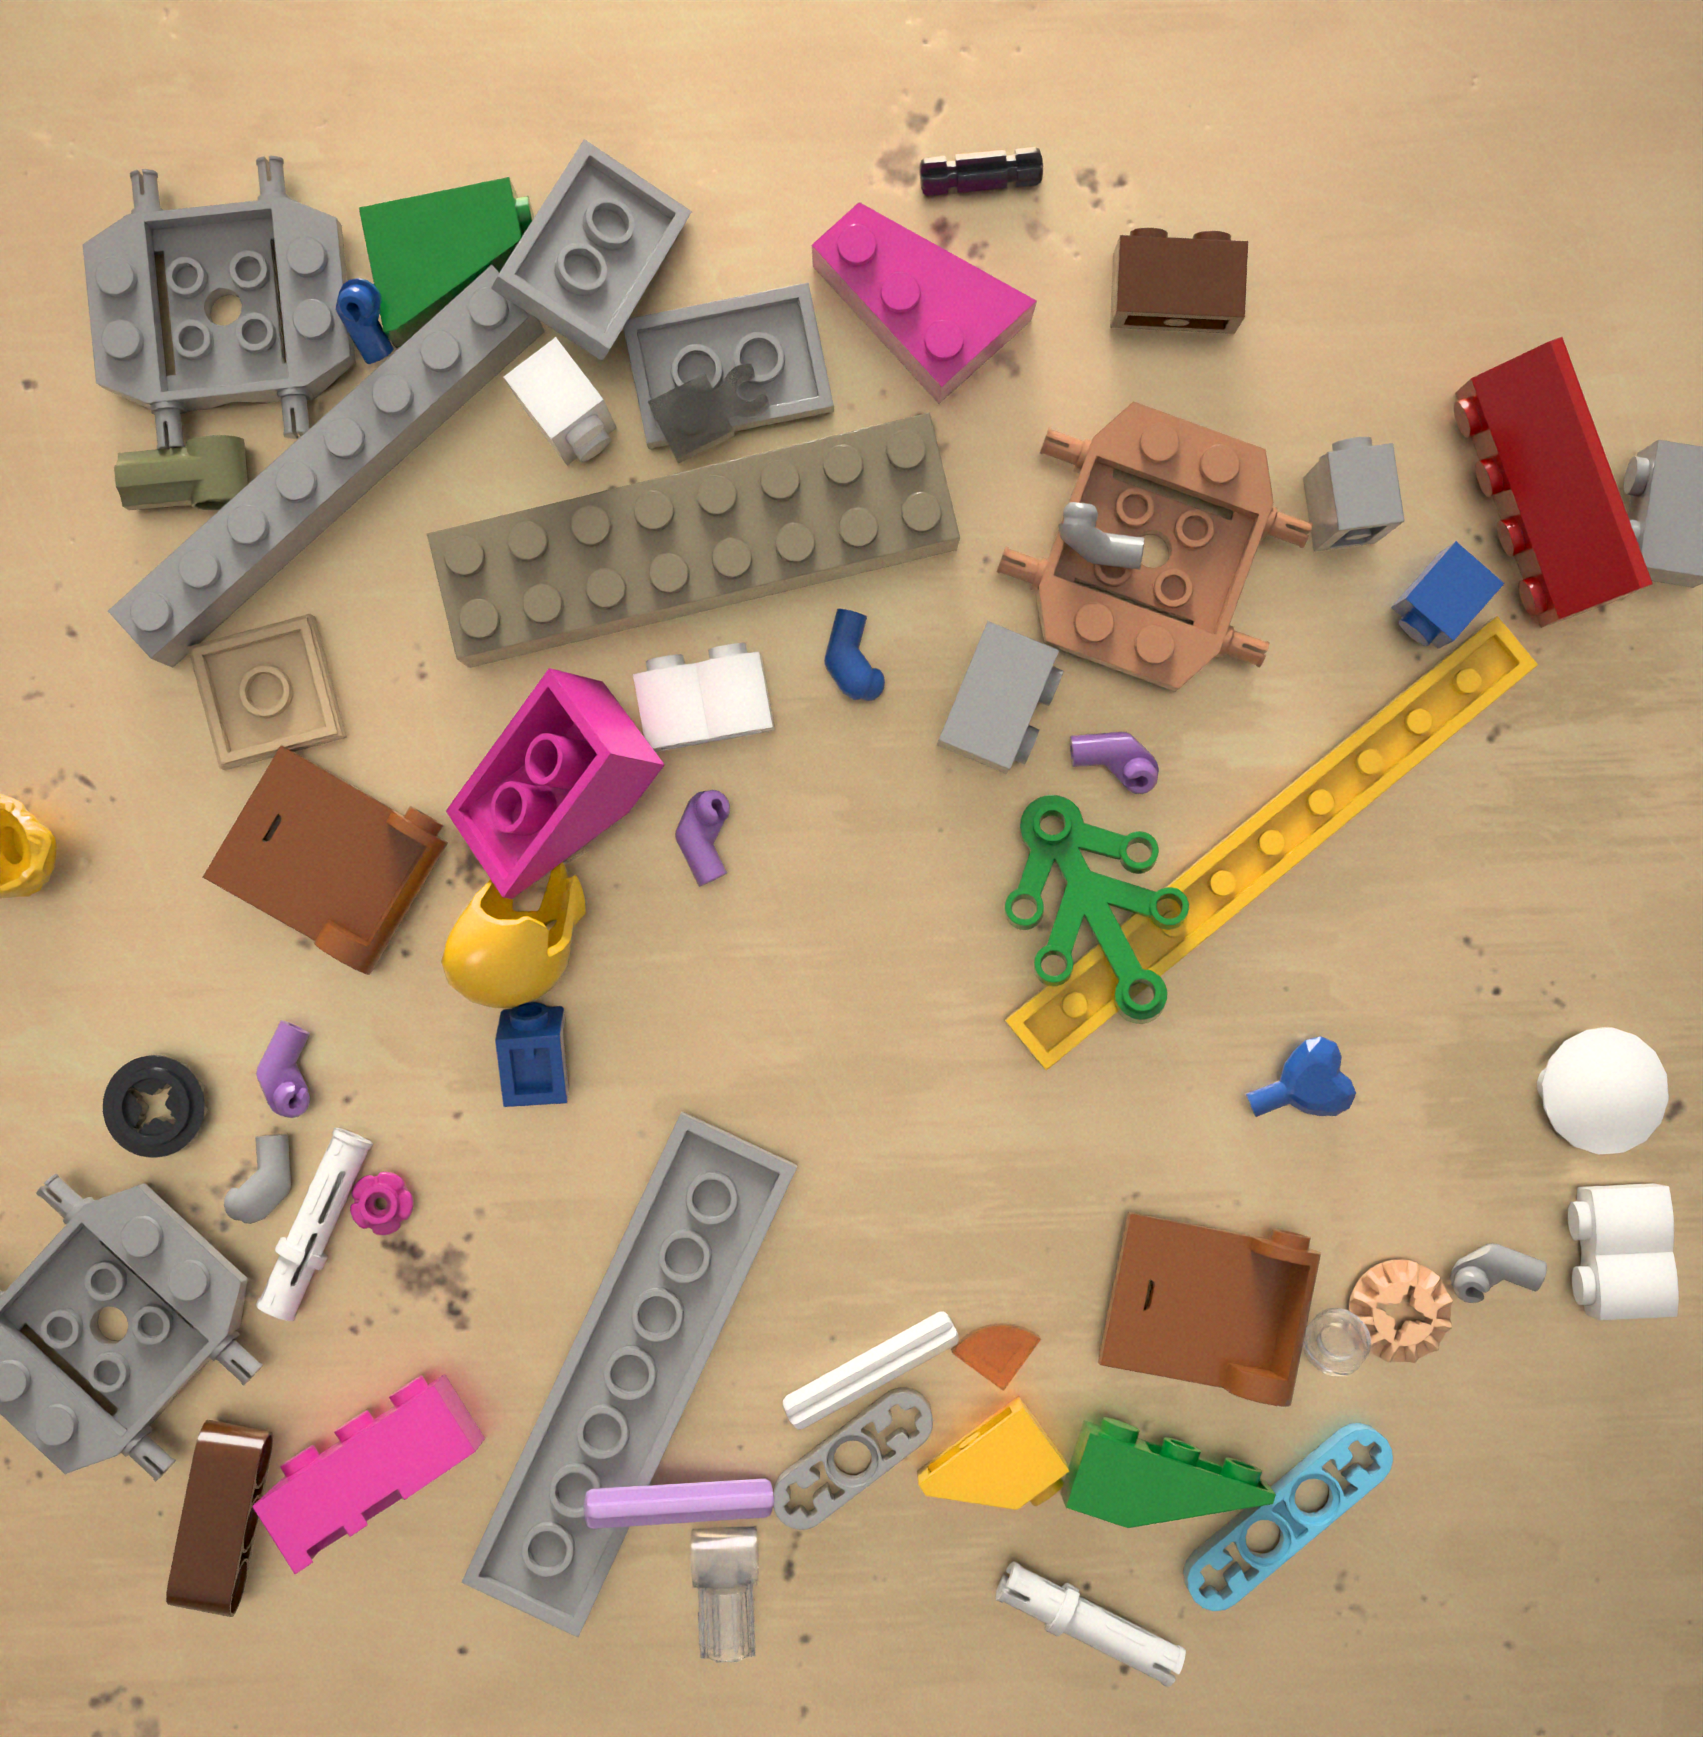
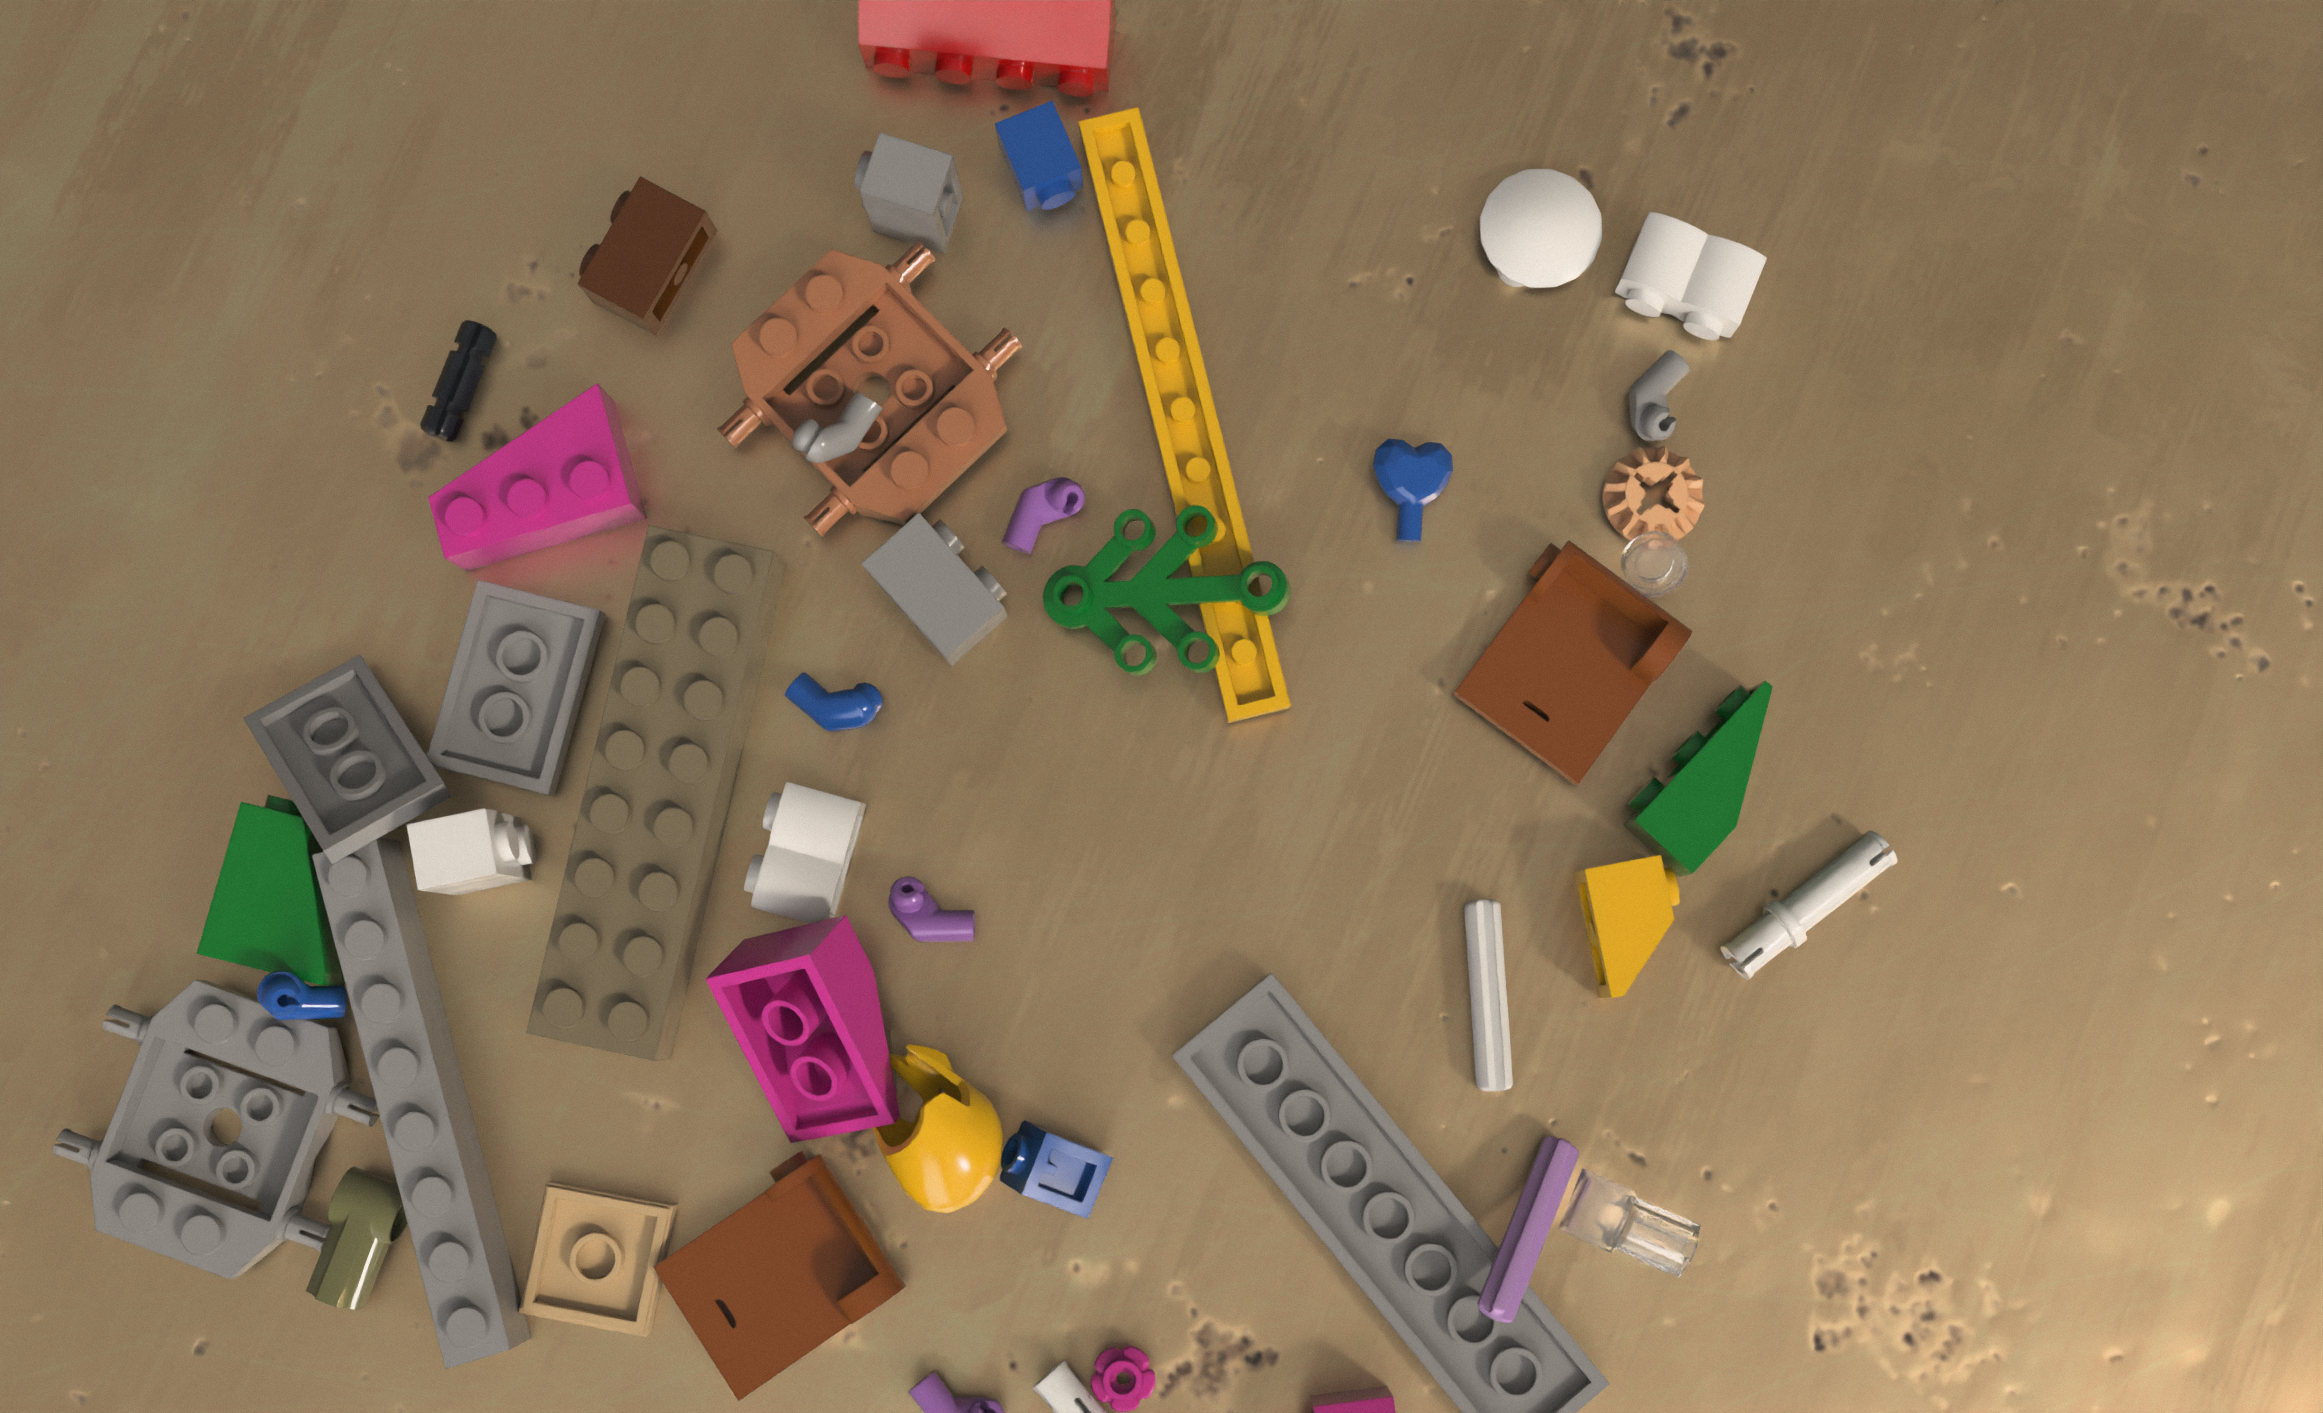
camera: 65 degrees left, 5 degrees down
clear smoke plate [648,364,770,464] -> none
light grey beam [773,1387,933,1530] -> none
clear orange tile [951,1323,1041,1391] -> none
medium azure beam [1183,1423,1393,1611] -> none

